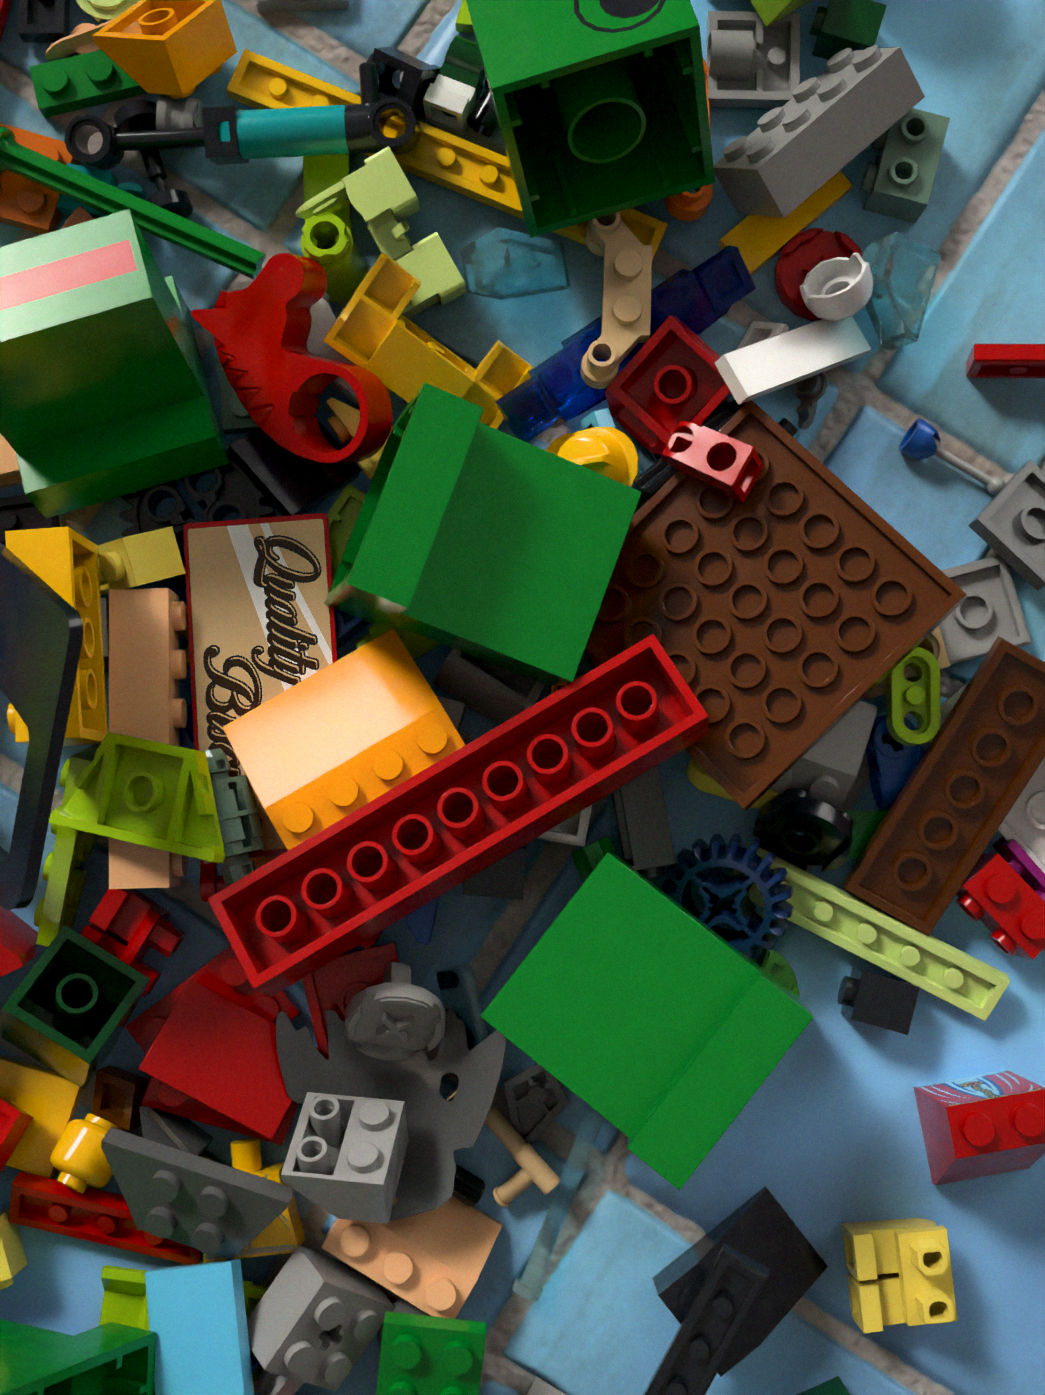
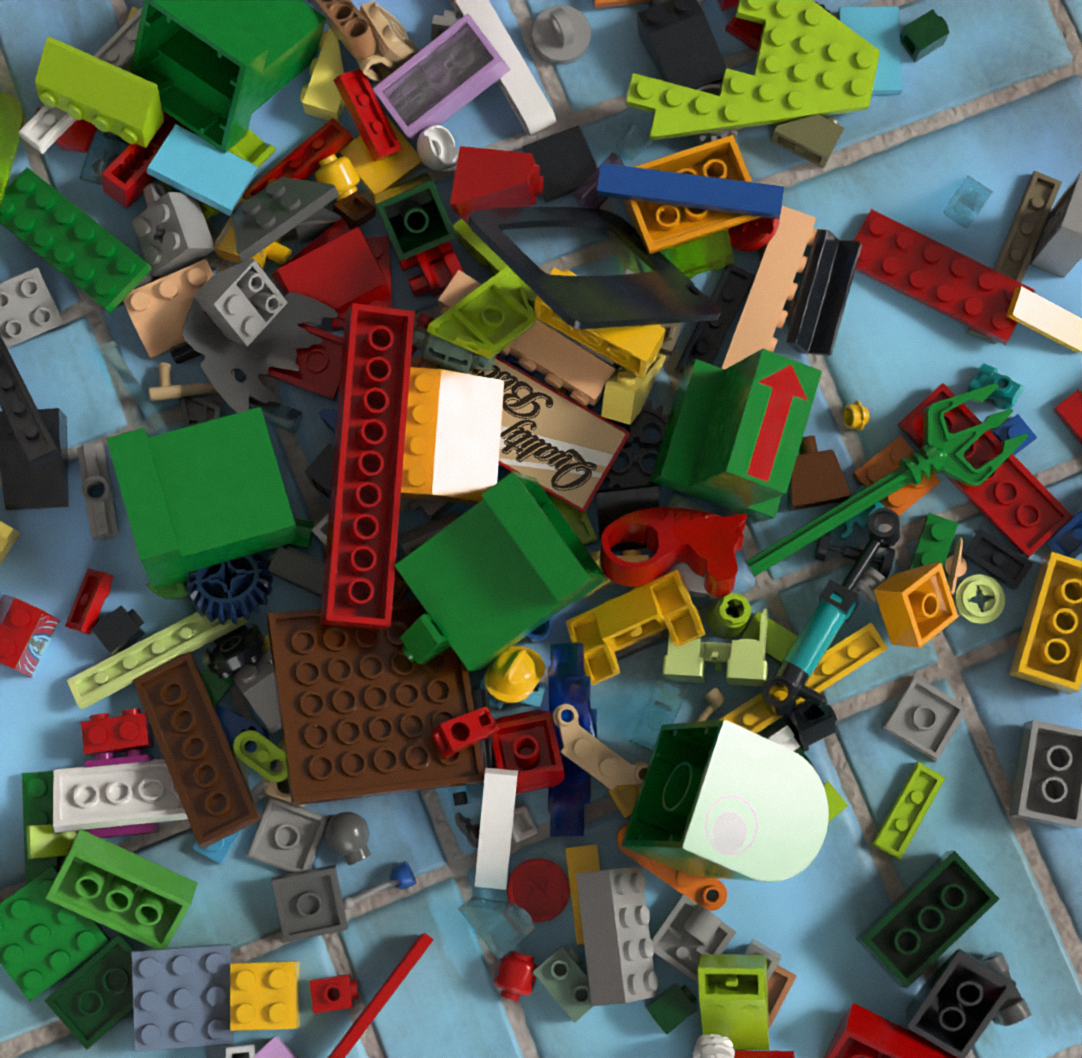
camera: 125 degrees right, 5 degrees down
light grey tile [345,961,445,1060] -> none
white hair [799,253,873,322] -> none
none -> red plate [64,568,114,635]
none -> light grey piece [77,443,120,540]
none -> dark grey piece [325,812,371,866]
none -> green slope [400,614,451,664]
none -> red head [493,950,538,1001]
none -> tan hand [696,688,724,722]

